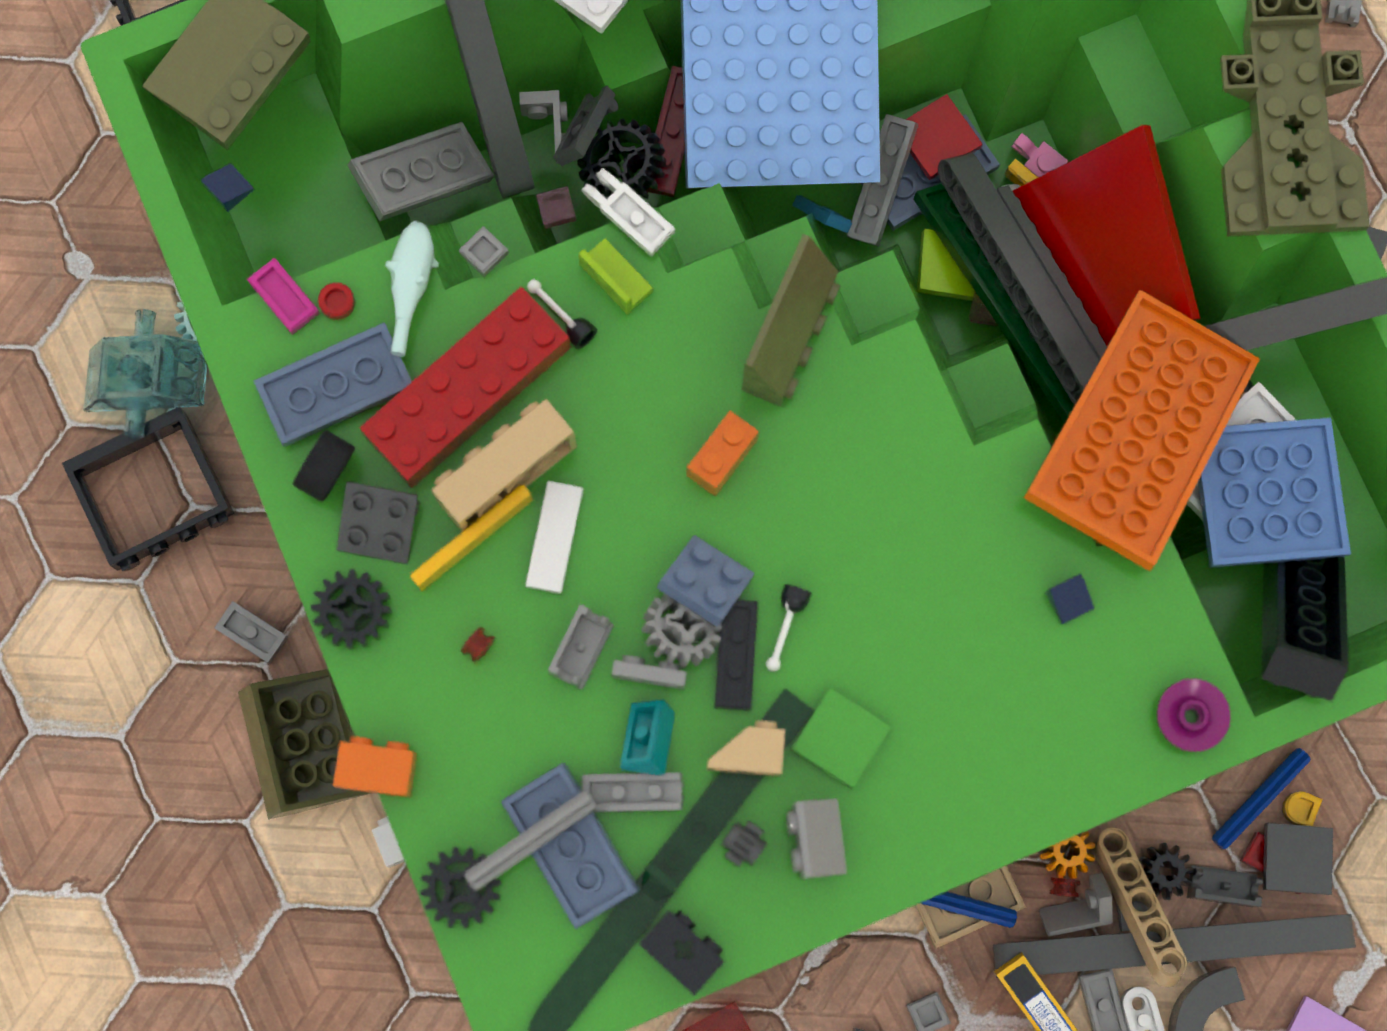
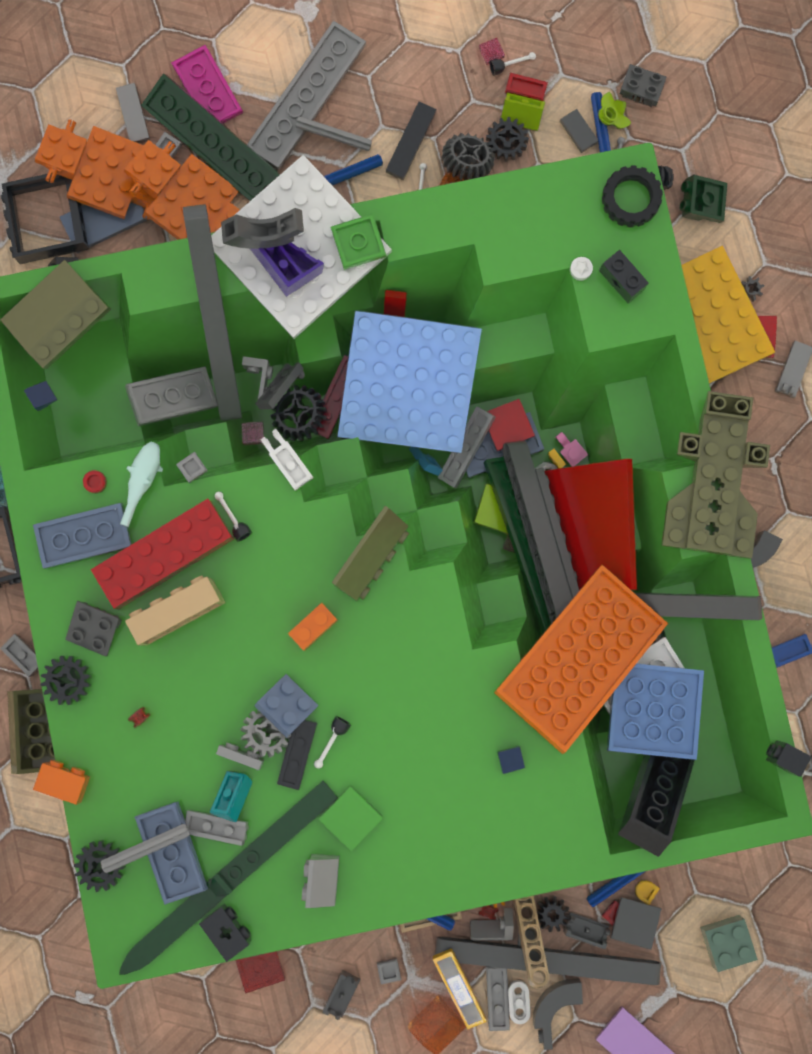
camera: 15 degrees right, 5 degrees up
dark pink tile [247,257,320,335] -> none
black tyre [293,430,355,502] -> none
yellow tile [410,484,533,591] -> none
white tile [525,481,583,594] -> none
light grey hinge [548,604,614,690] -> none
lime panel [578,238,653,315] -> none
tan slope [707,721,785,777] -> none
dark grey gear [721,820,767,867] -> none
magenta dish [1157,679,1231,752] -> none

